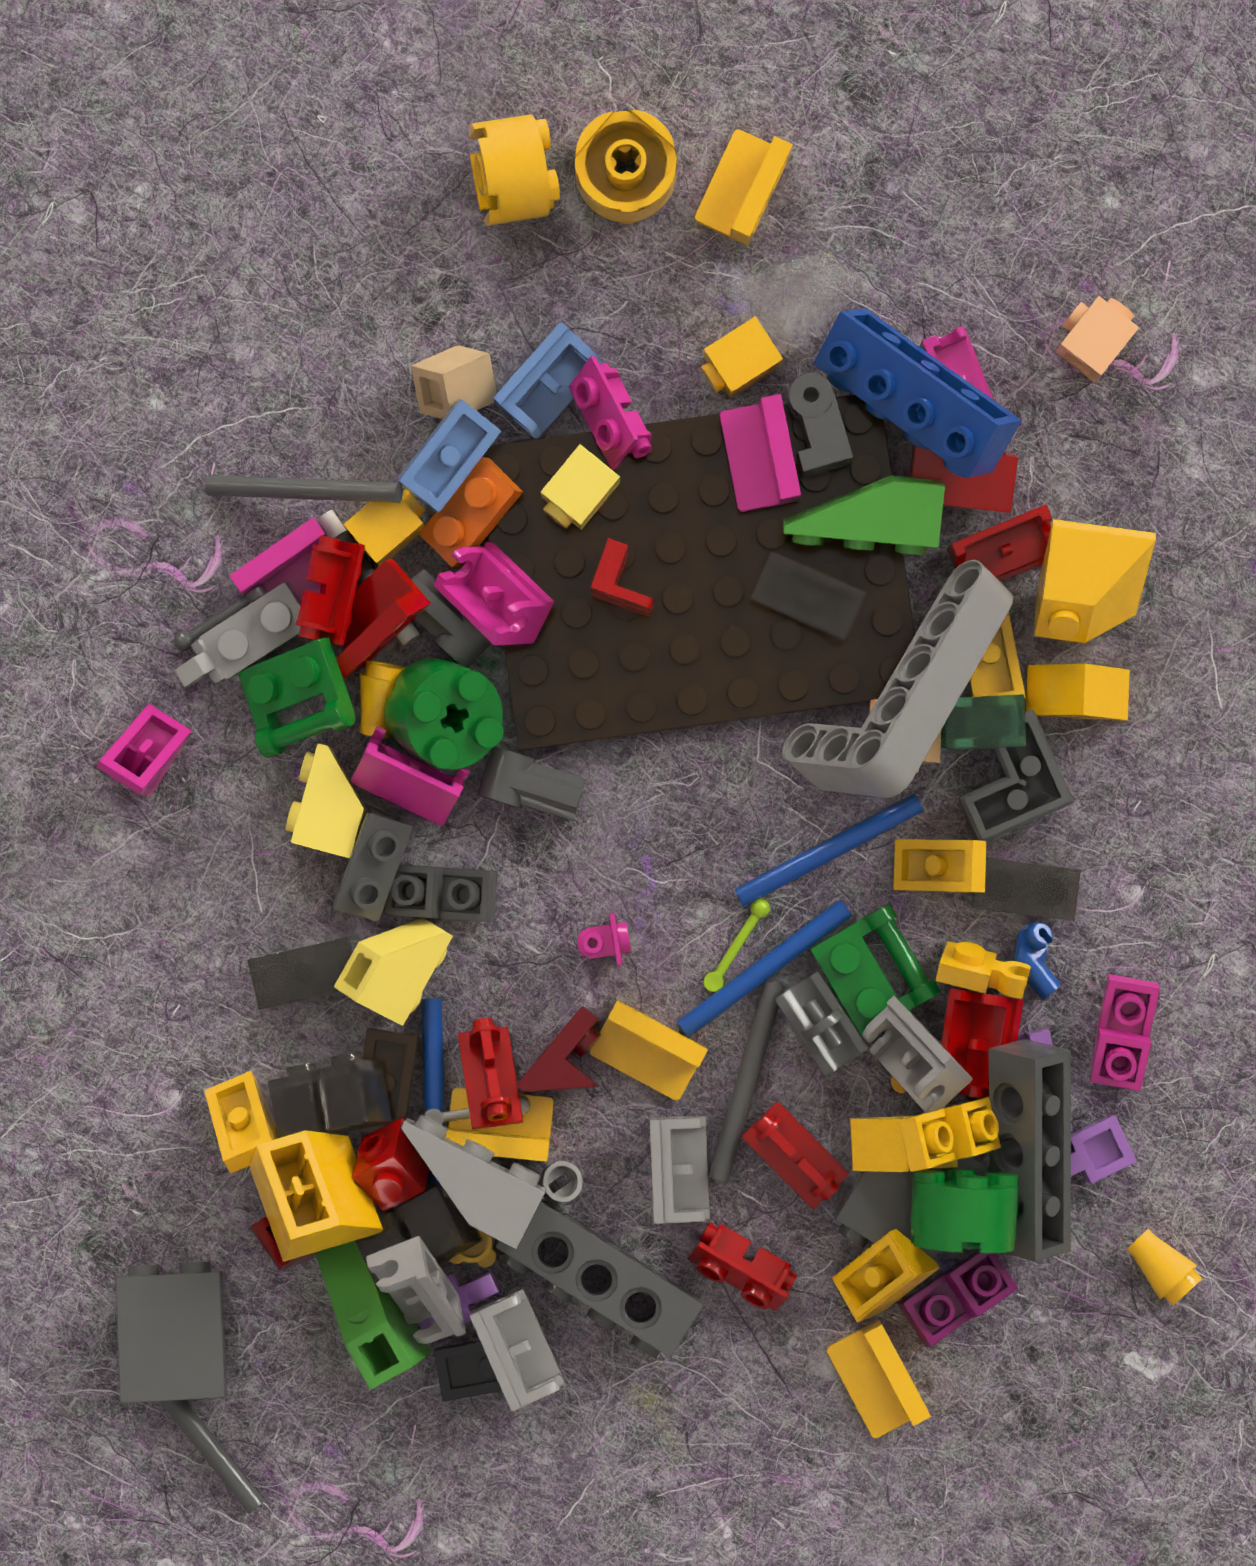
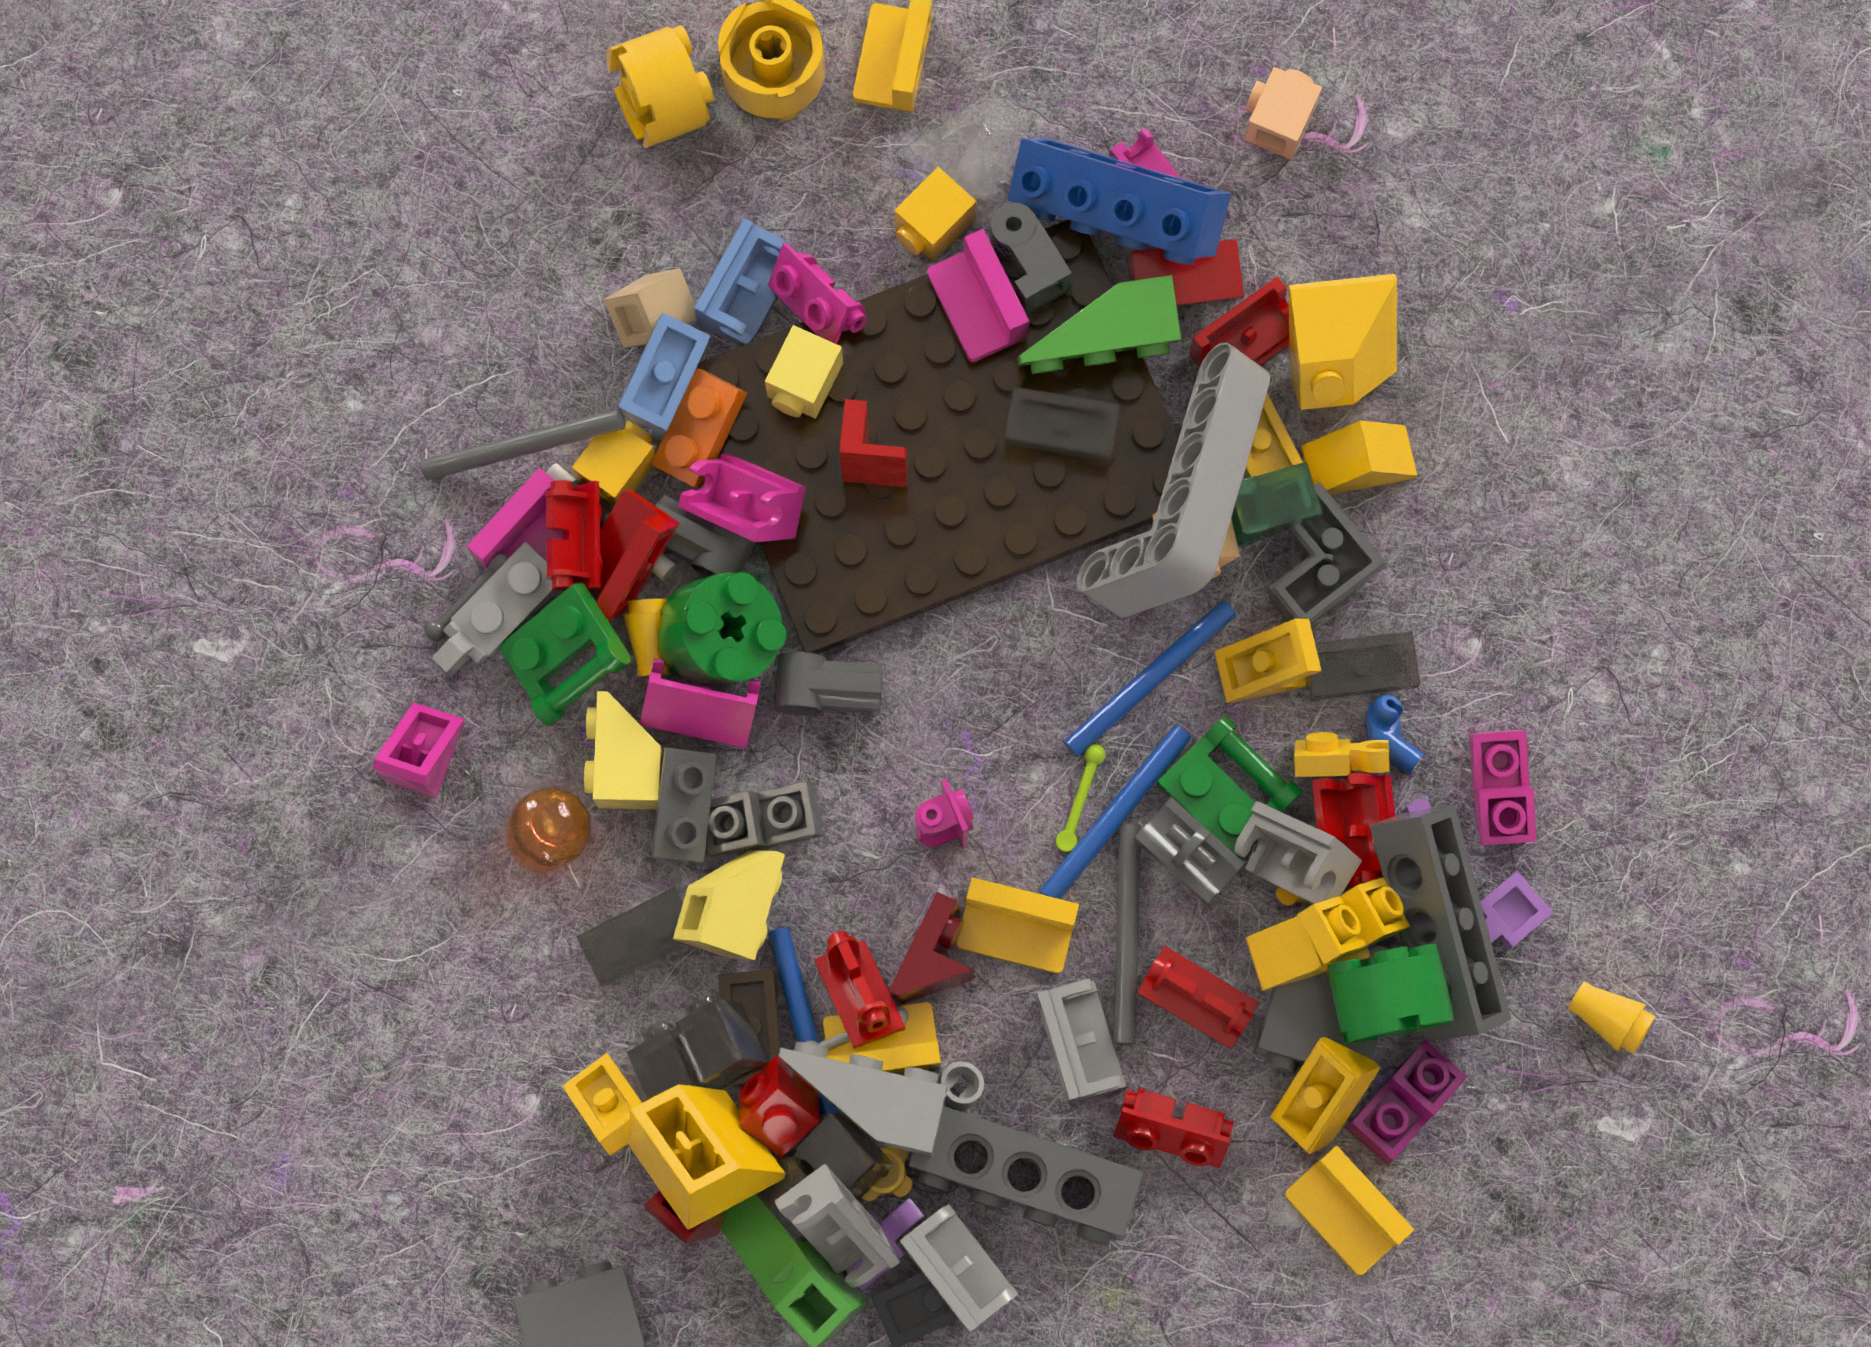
camera: 15 degrees left, 10 degrees down
none -> clear orange hair [505,787,591,873]

